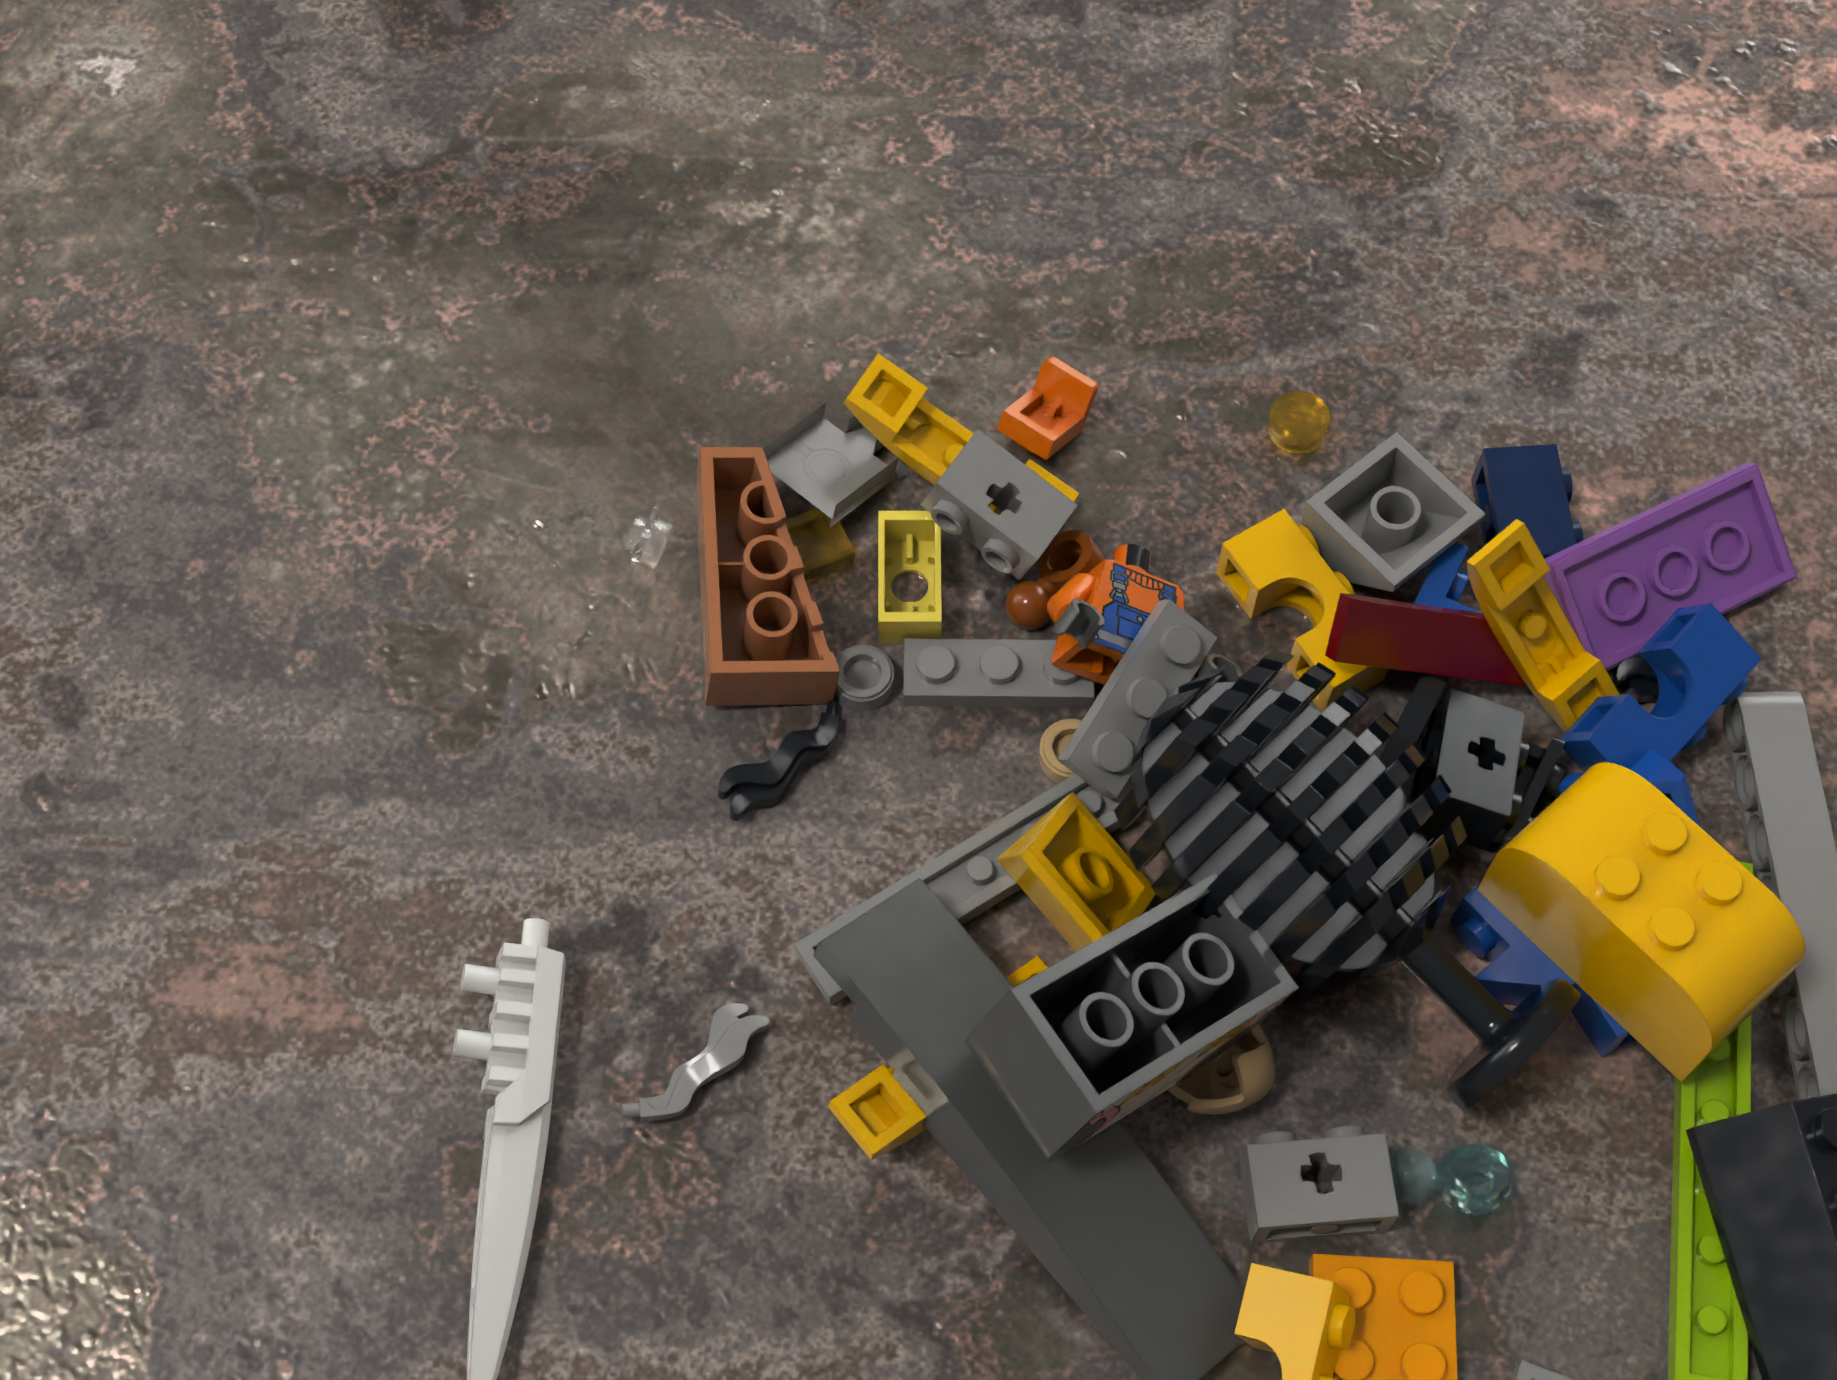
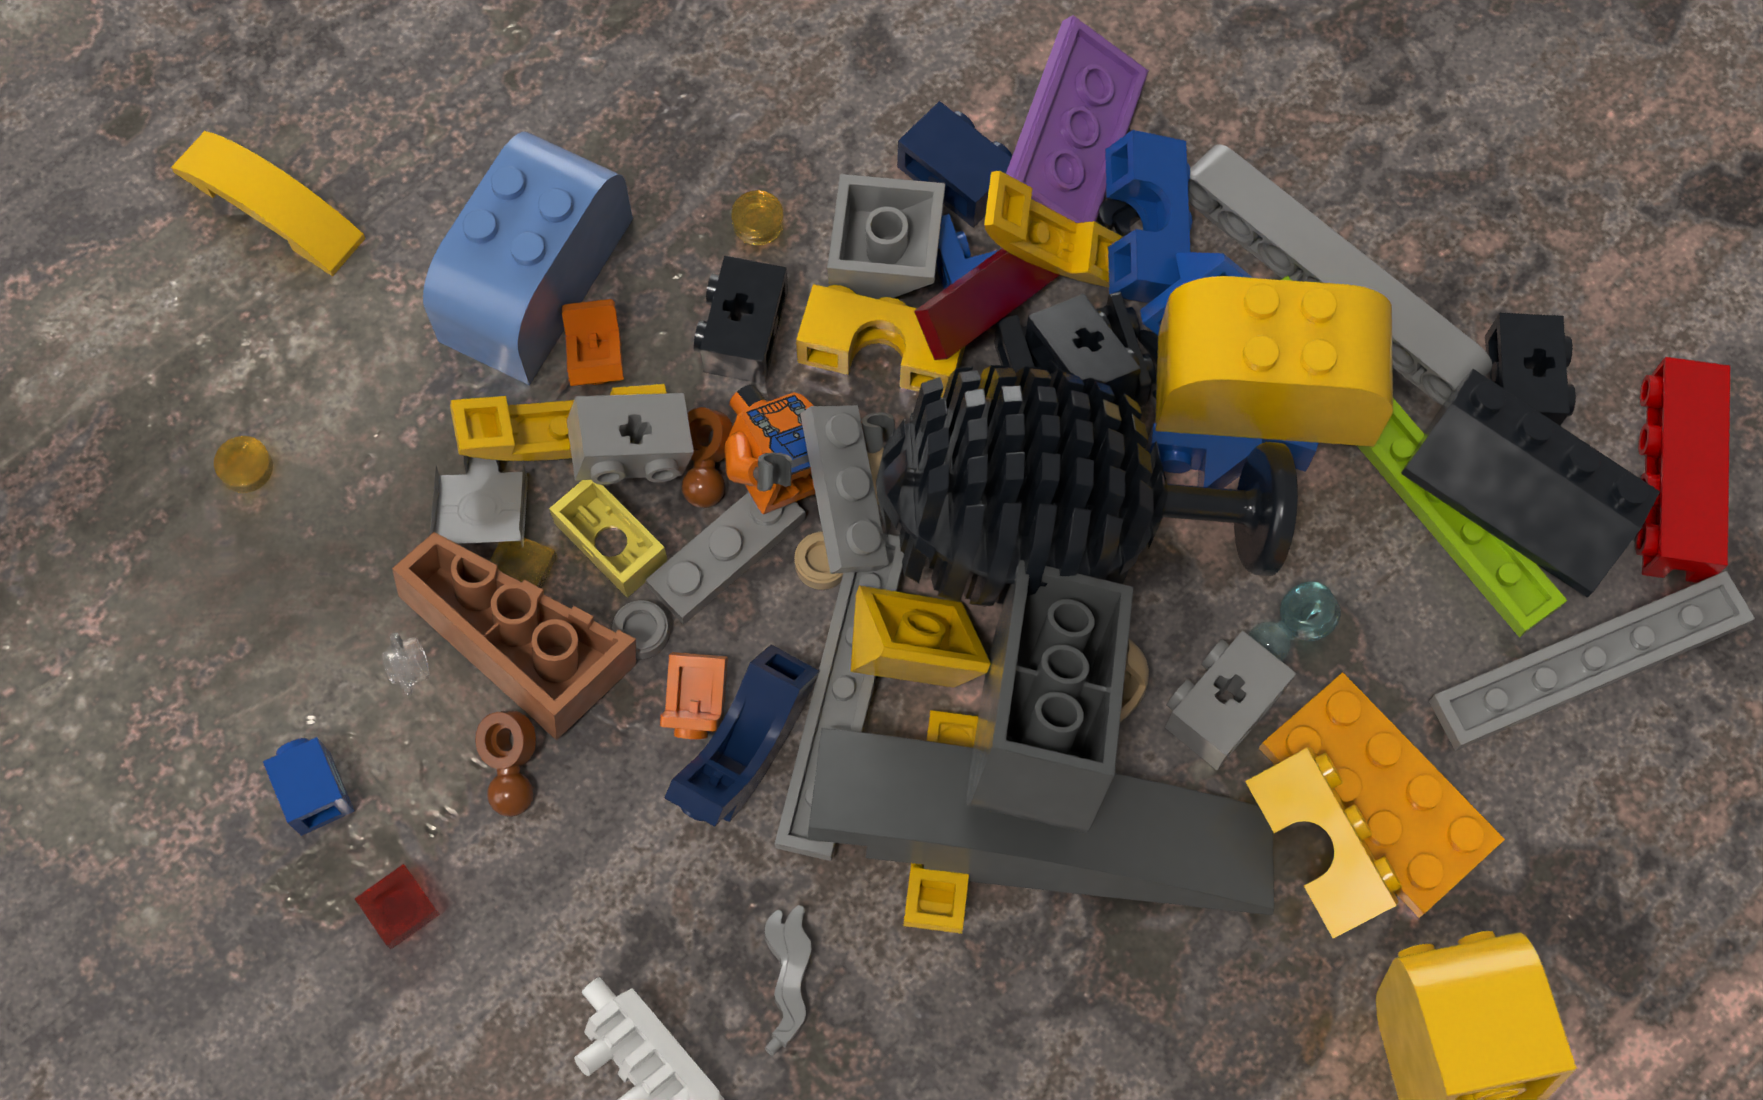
camera: 45 degrees left, 5 degrees up
black hair [718,701,841,821] -> none
none -> yellow slope [171,131,366,277]
none -> clear yellow tile [214,436,273,493]
none -> blue brick [262,737,355,836]
none -> clear red plate [355,864,440,949]
none -> medium blue brick [423,132,633,386]
none -> dark orange plate [475,711,536,817]
none -> orange bracket [660,652,728,739]
none -> dark blue arch [664,644,820,827]
none -> black brick [694,255,788,384]

